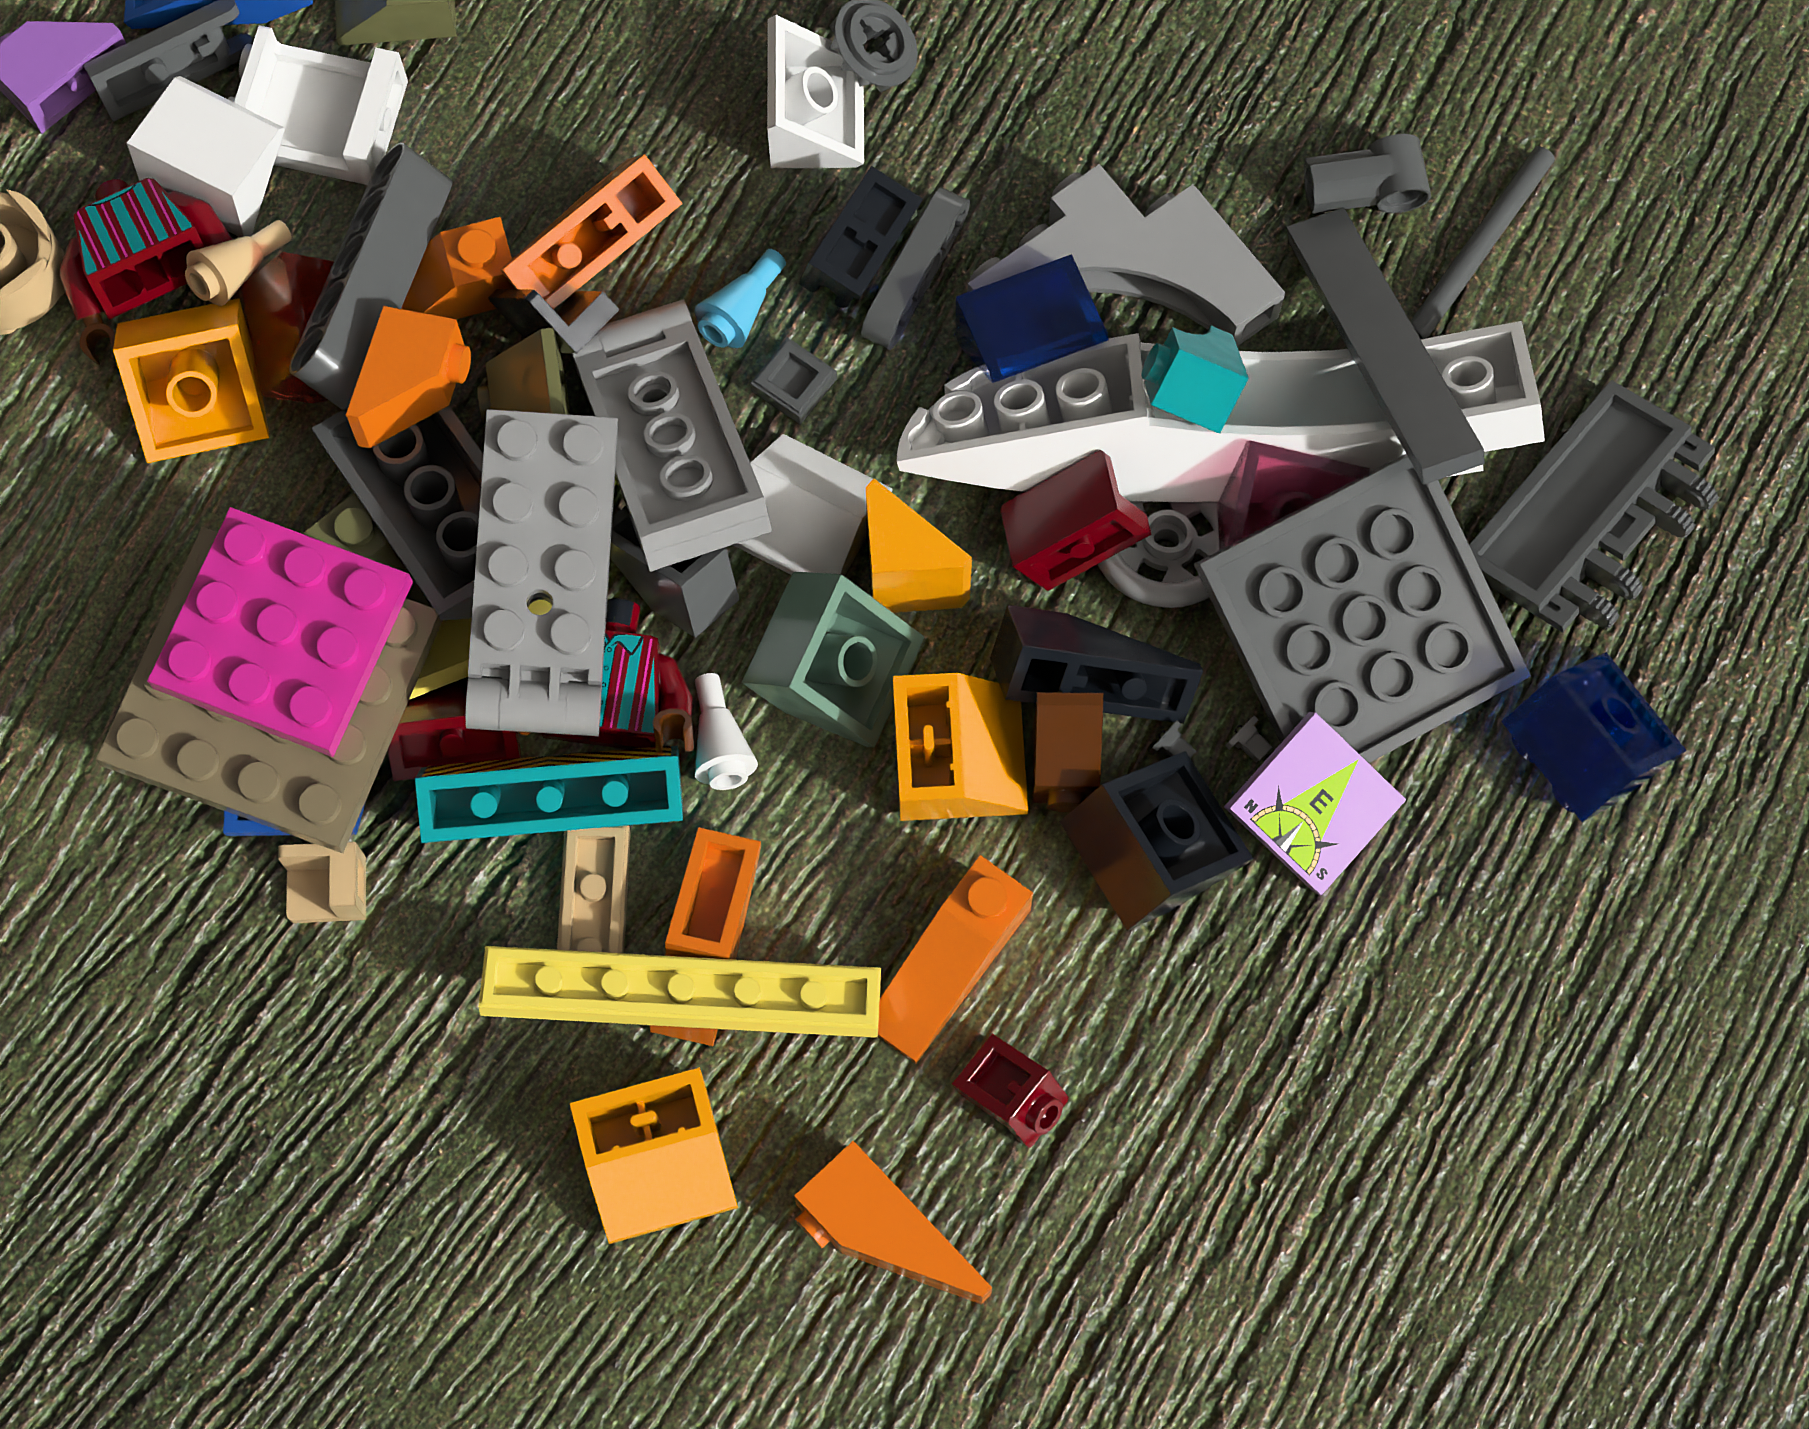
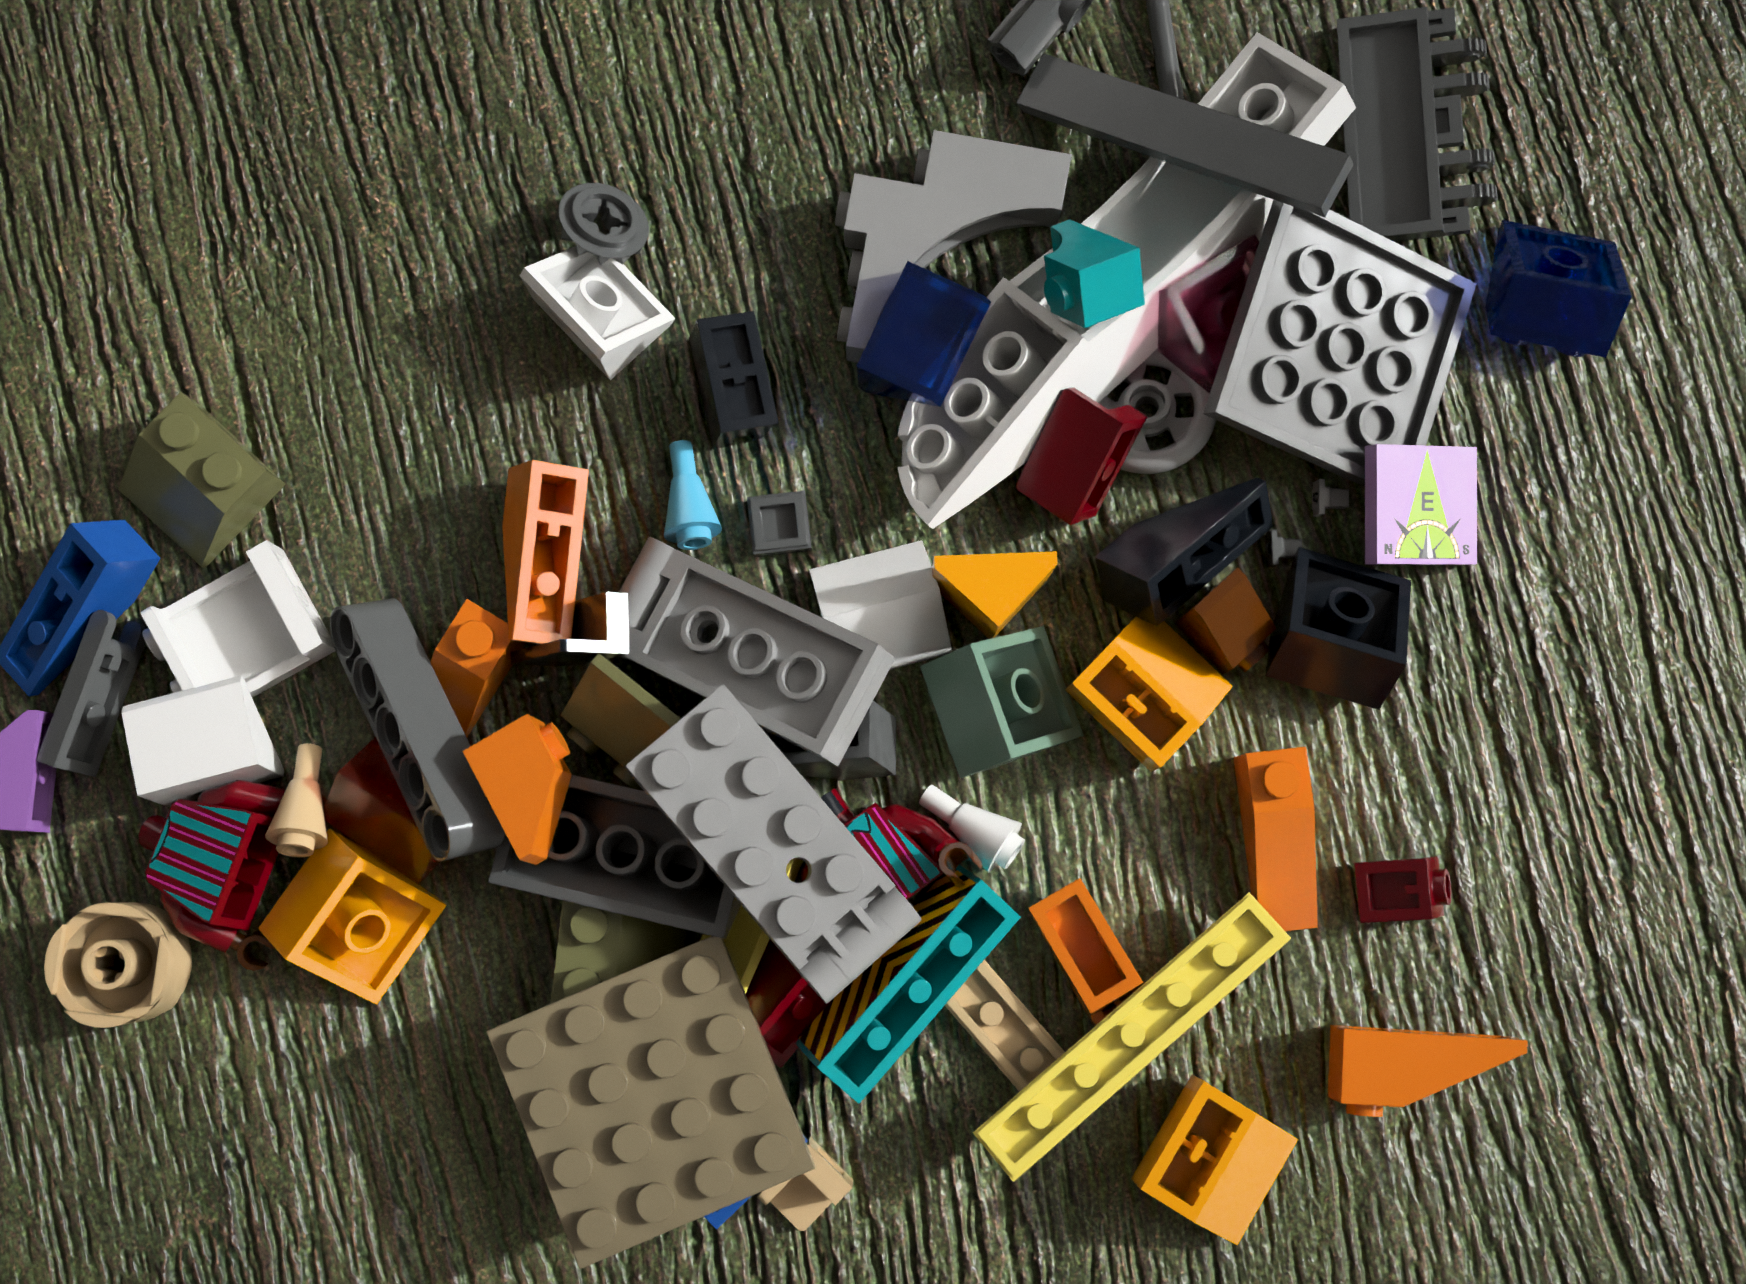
camera: 45 degrees left, 10 degrees up
dark pink plate [147,507,413,757] -> none
dark grey beam [861,187,970,350] -> none

